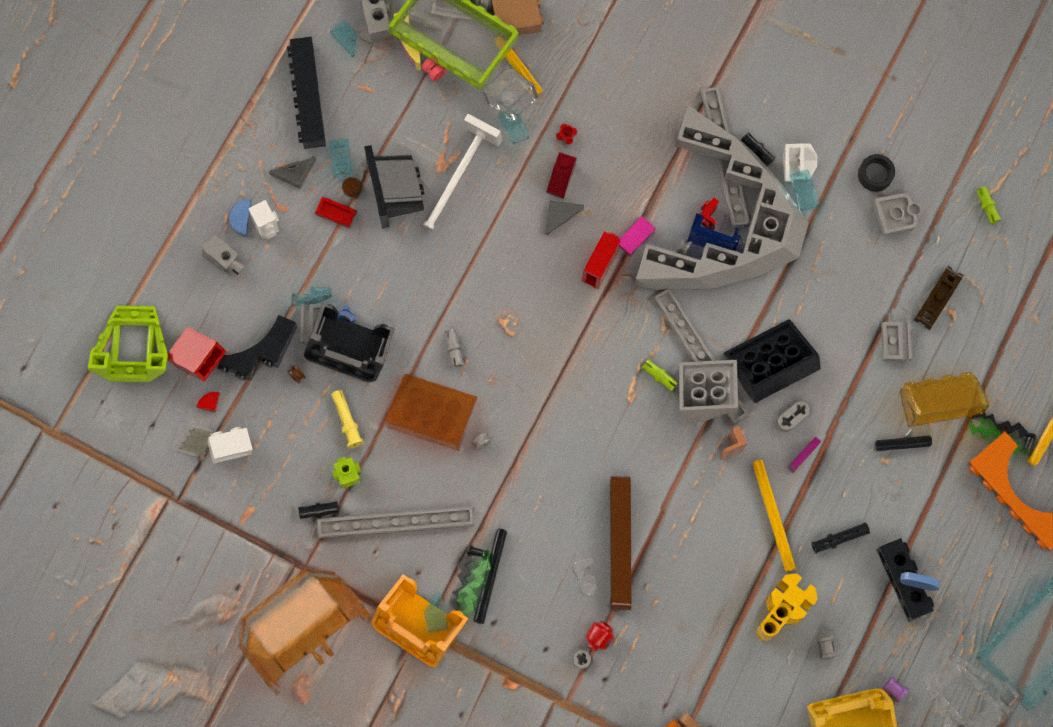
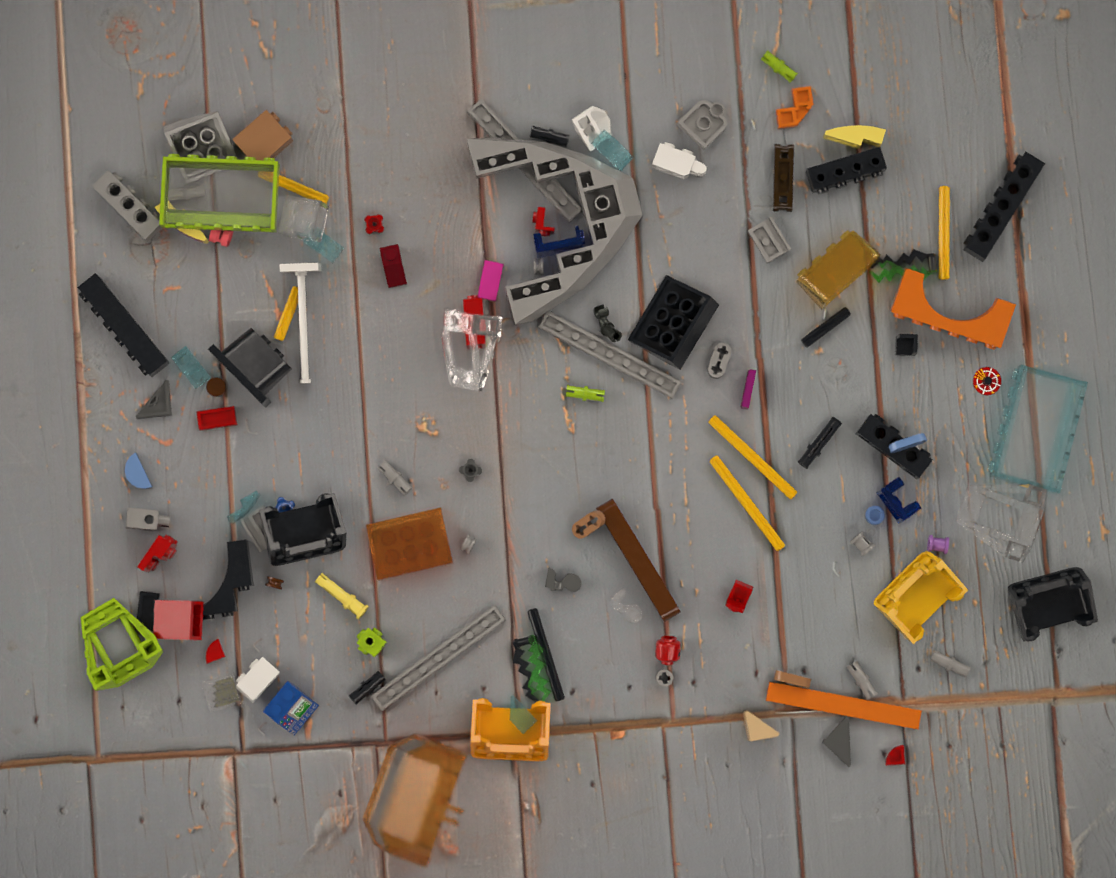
camera: 25 degrees left, 10 degrees up
white brick [248,200,279,240] -> none
clear light blue tile [330,20,357,58] -> none
dark grey tile [545,200,584,235] -> none
light grey slope [679,360,738,423] -> none
nougat panel [720,426,747,460] -> none
yellow connector [756,573,818,641] -> none
black tyre [858,154,895,192] -> none
none -> black tile [135,591,160,631]
none -> red plate [137,535,178,573]
none -> blue slope [263,681,319,735]
none -> yellow axle [274,286,298,341]
none -> clear windscreen [442,308,502,391]
none -> dark grey plate [459,459,482,482]
none -> dark grey leg [545,568,581,592]
none -> medium nougat beam [572,510,605,539]
none -> pearl dark grey piece [593,304,622,343]
none -> white hinge [652,142,707,179]
none -> yellow axle [710,455,785,551]
none -> red bracket [725,579,754,613]
none -> orange tile [776,86,814,129]
none -> black brick [806,147,887,194]
none -> light yellow slope [823,125,886,149]
none -> medium blue tile [865,506,885,525]
none -> clear blue panel [876,477,922,524]
none -> black panel [895,334,918,356]
none -> red piece [973,367,1001,395]

